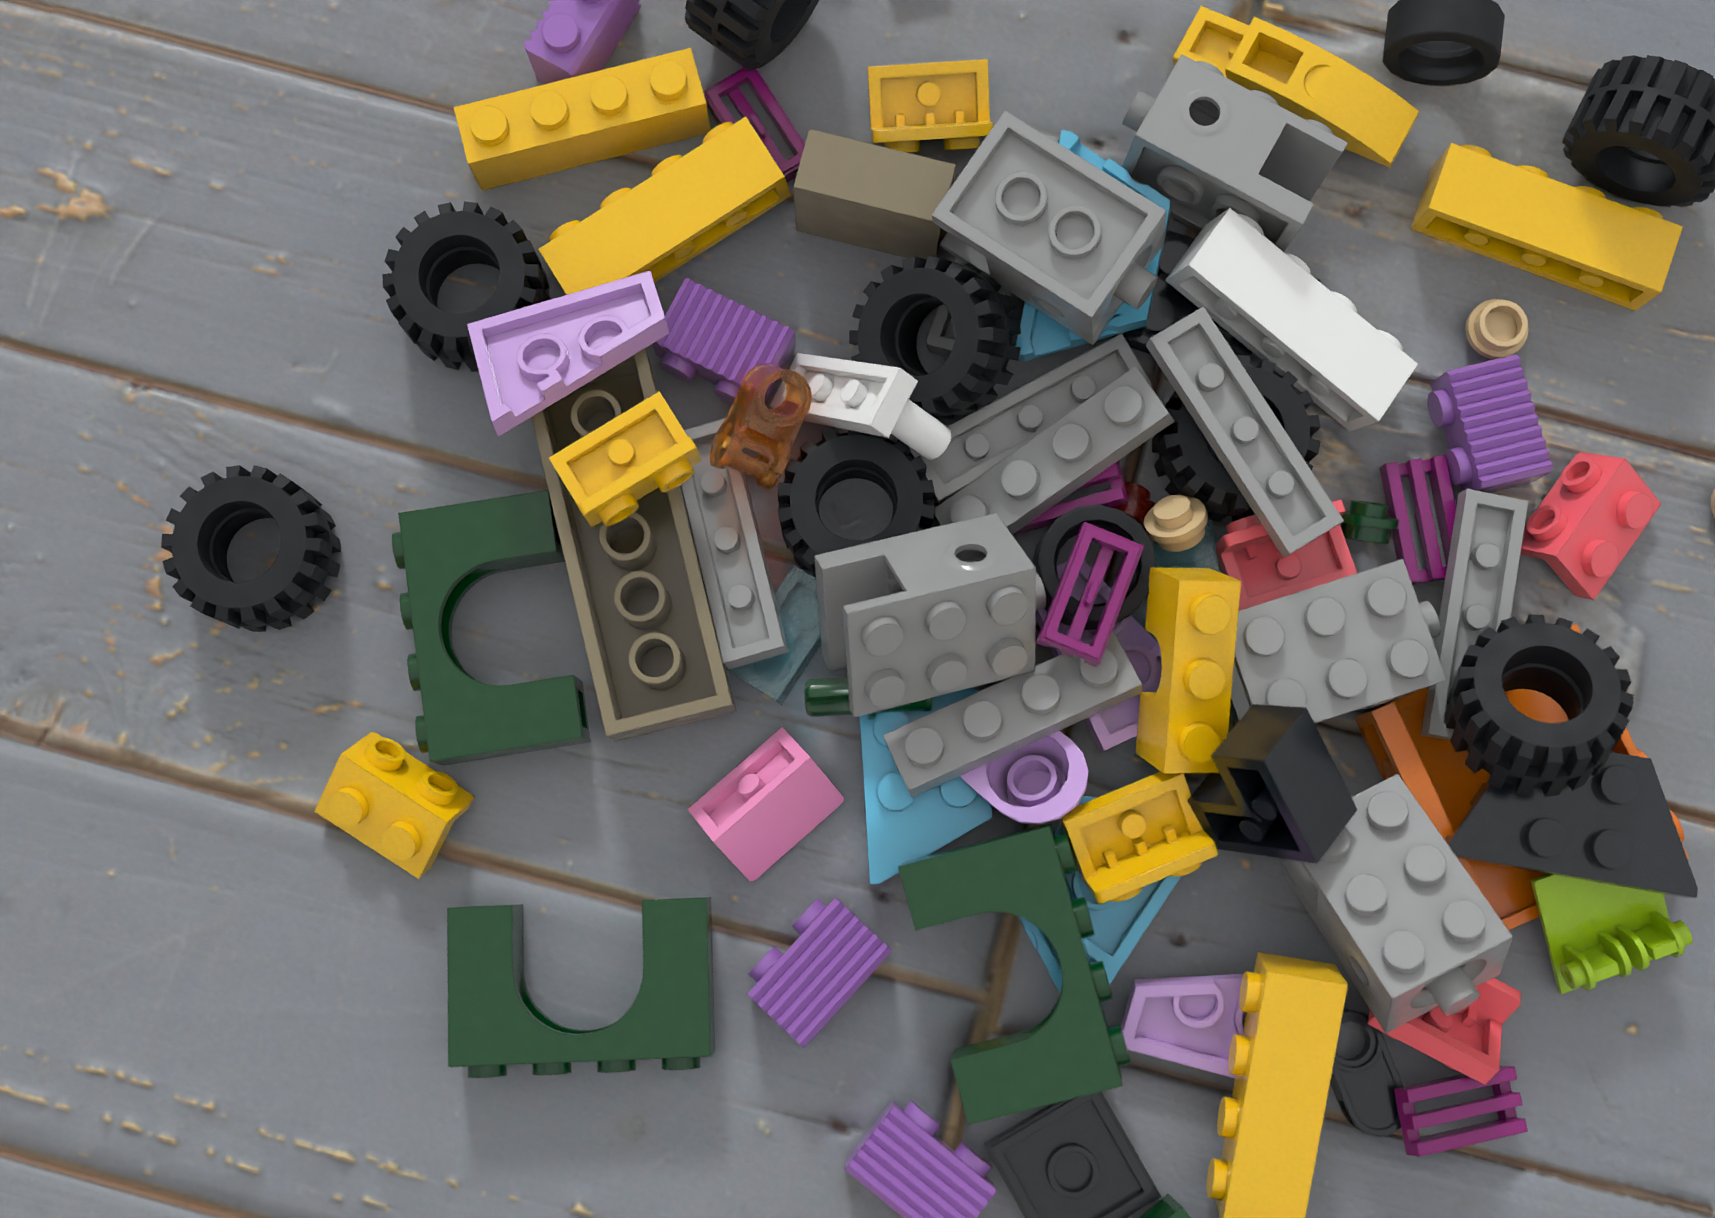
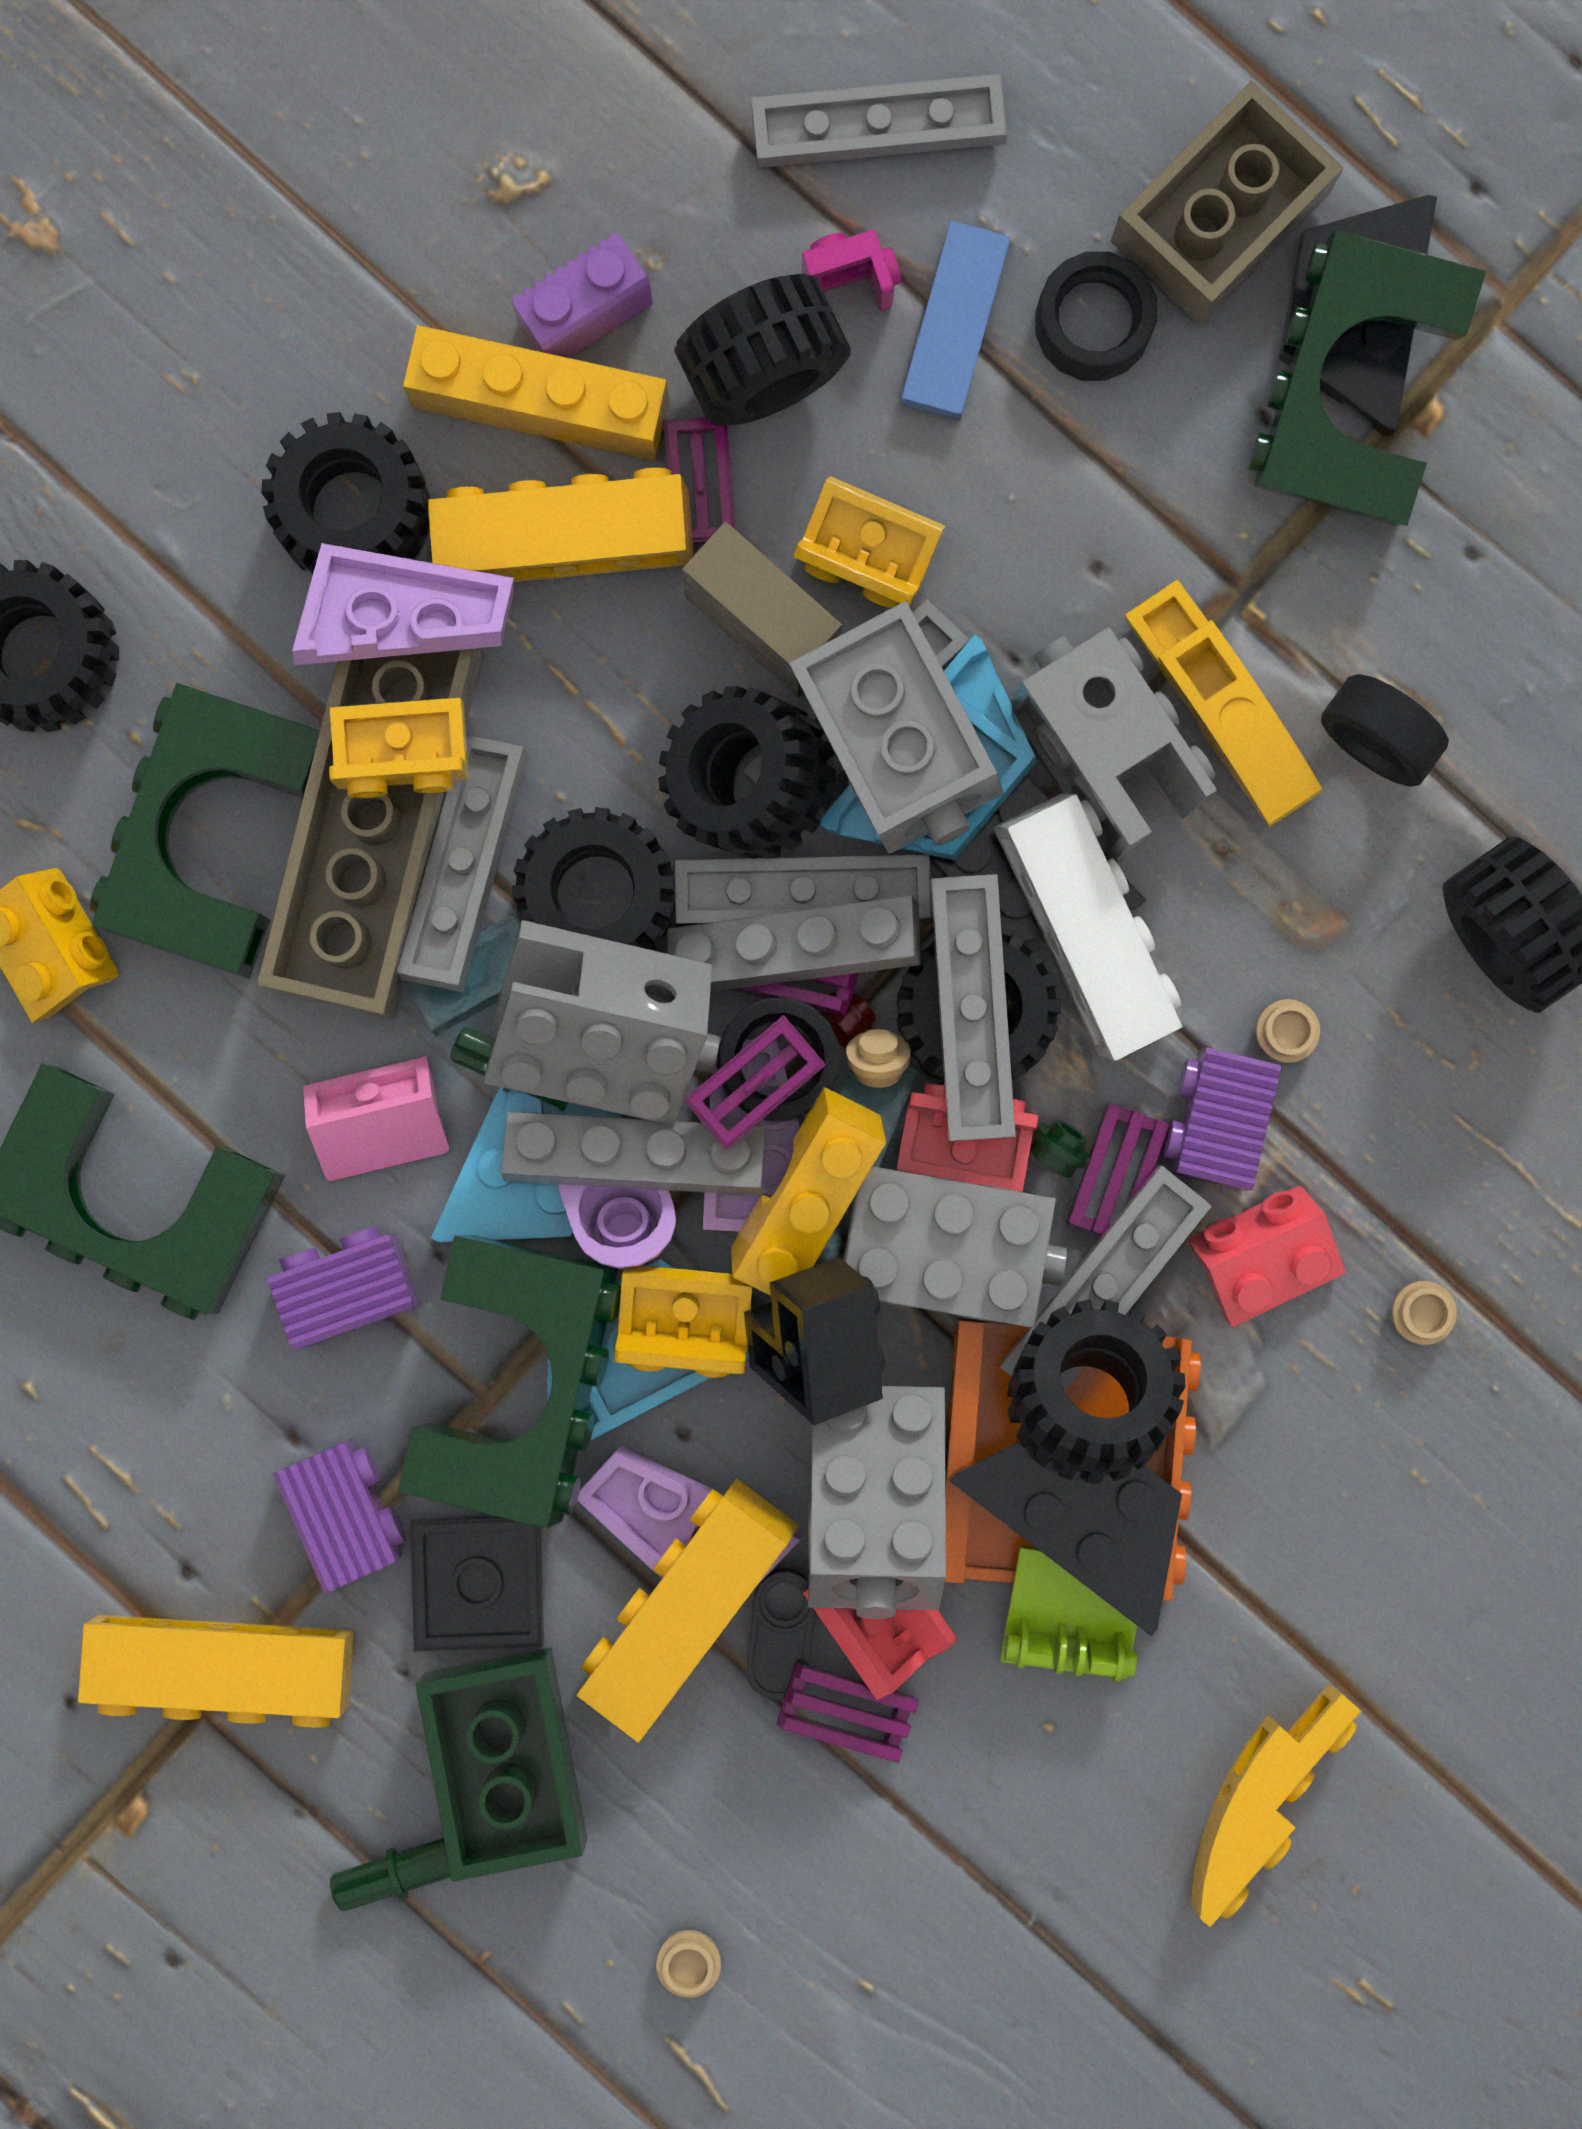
camera: 25 degrees right, 5 degrees up
medium lavender brick [652,278,796,408] -> none
clear orange piece [709,363,812,490] -> none
white piece [770,353,951,460] -> none
yellow brick [1410,143,1683,311] -> none

